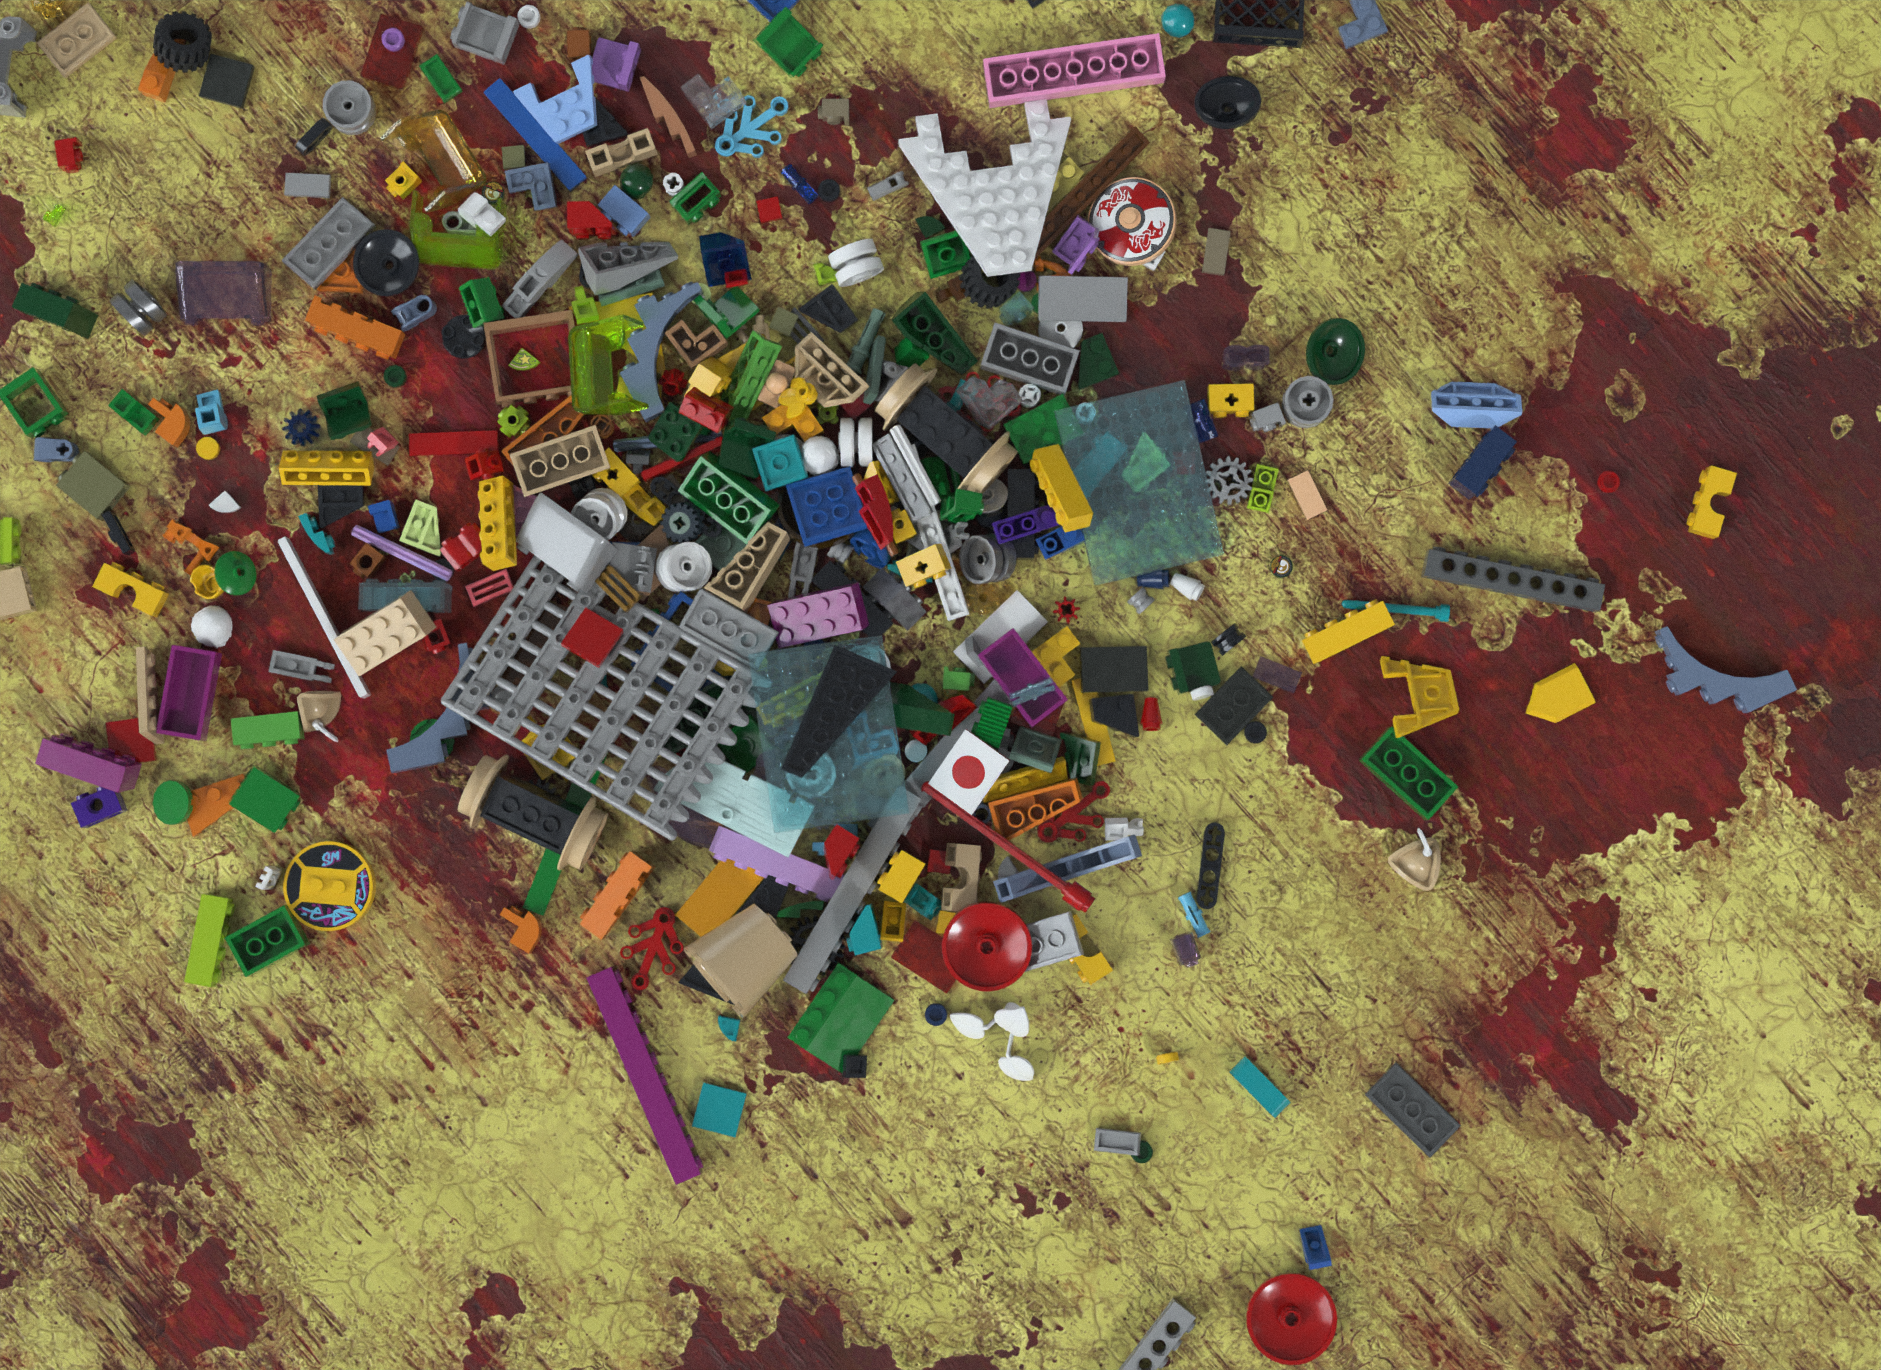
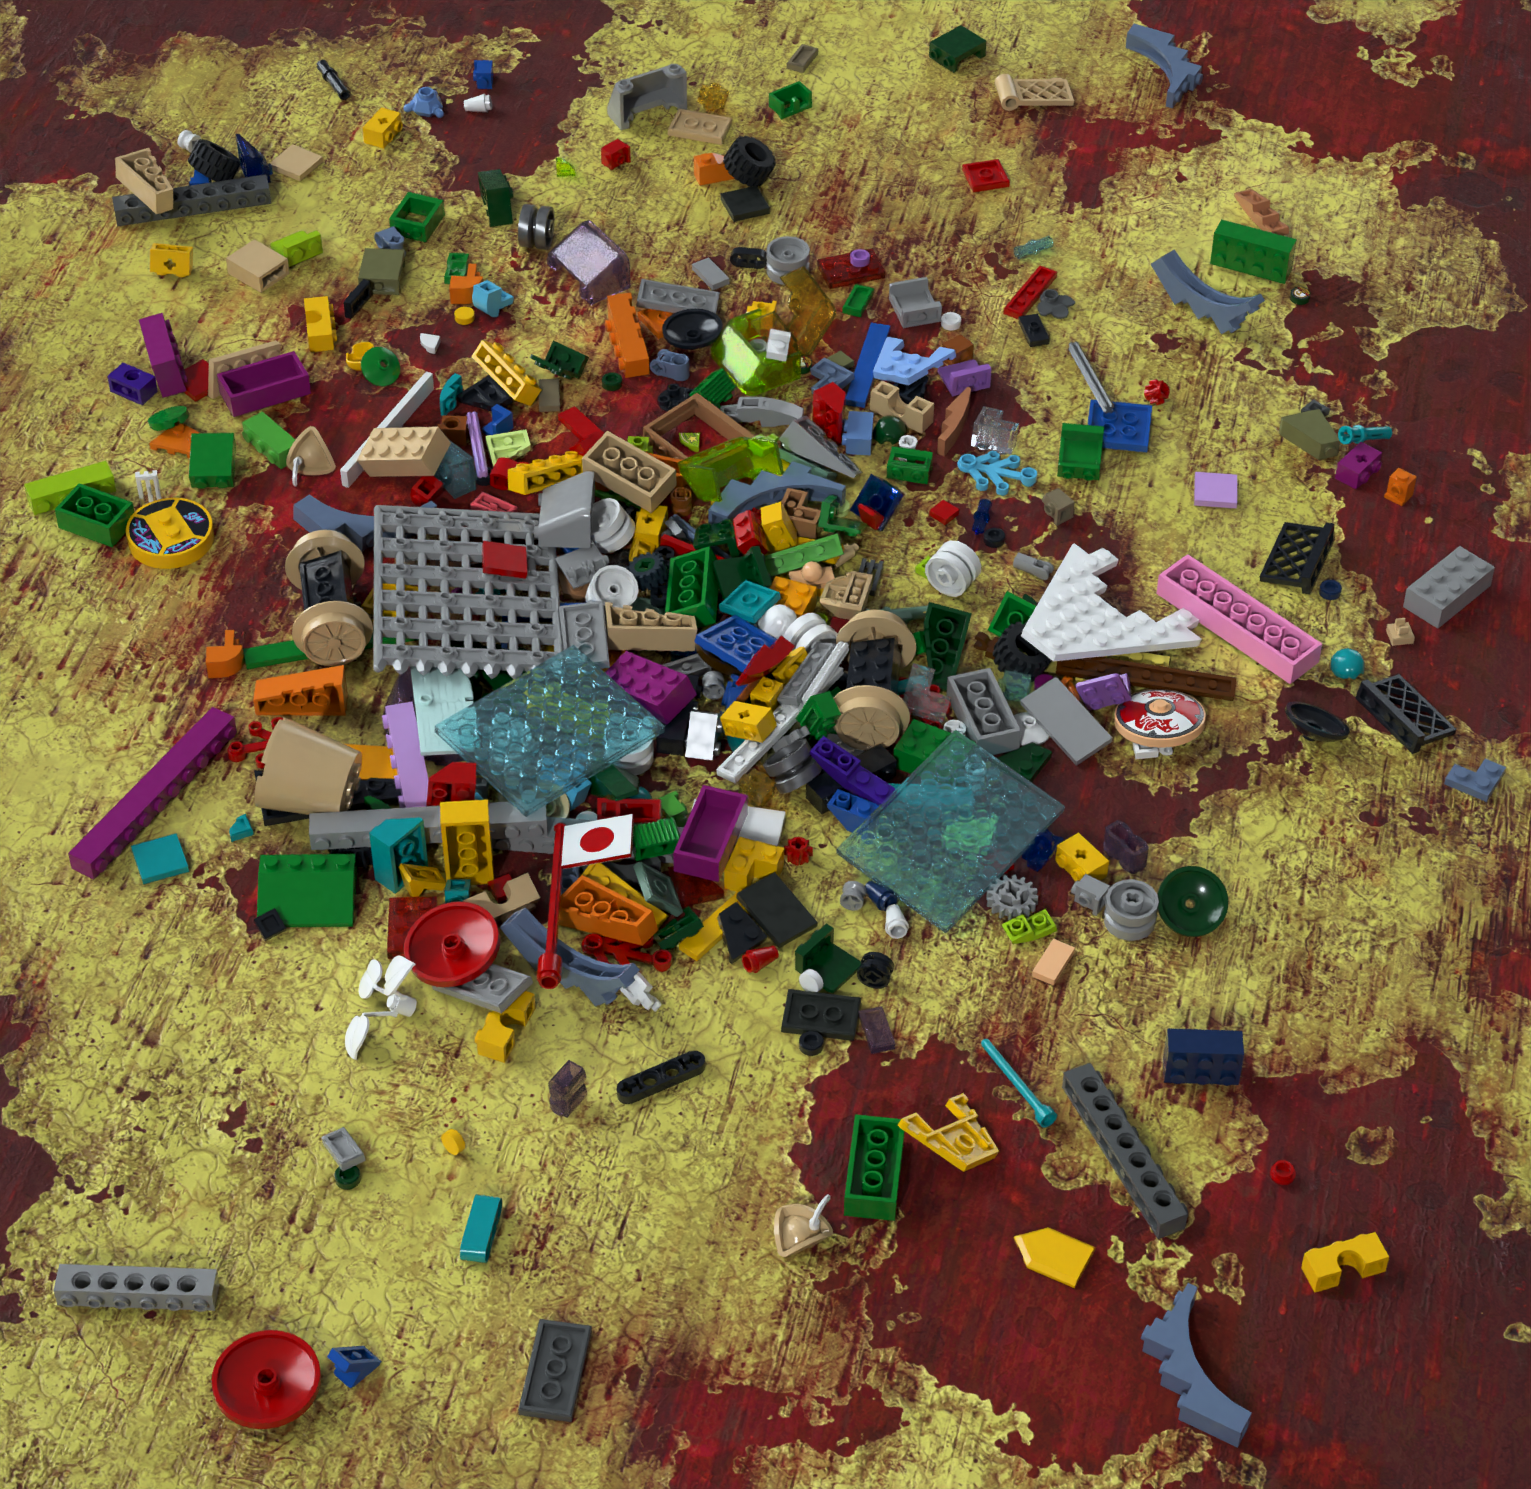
camera: 50 degrees right, 40 degrees down
orange piece [162,518,219,576] -> none
white hair [191,605,232,649] -> none
light grey hinge [268,650,335,683] -> none
clear blue gear [282,408,321,447] -> none
coral tile [367,427,398,457] -> none
pearl gold tile [595,565,642,612] -> none
olive tile [769,307,799,337] -> none
yellow plate [778,377,818,419] -> none
black wing [781,645,897,778] -> none
black wing [798,284,859,333] -> none
dark blue tile [925,1003,947,1026] -> none
clear light blue pin [1008,677,1056,707] -> none
yellow brick [1030,444,1093,532] -> none
medium azure pin [1178,891,1210,938] -> none
dark tan tile [1202,228,1231,276] -> none
tile [1270,555,1293,578] -> none
yellow brick [1302,599,1395,664] -> none
light blue wedge [1431,382,1522,428] -> none

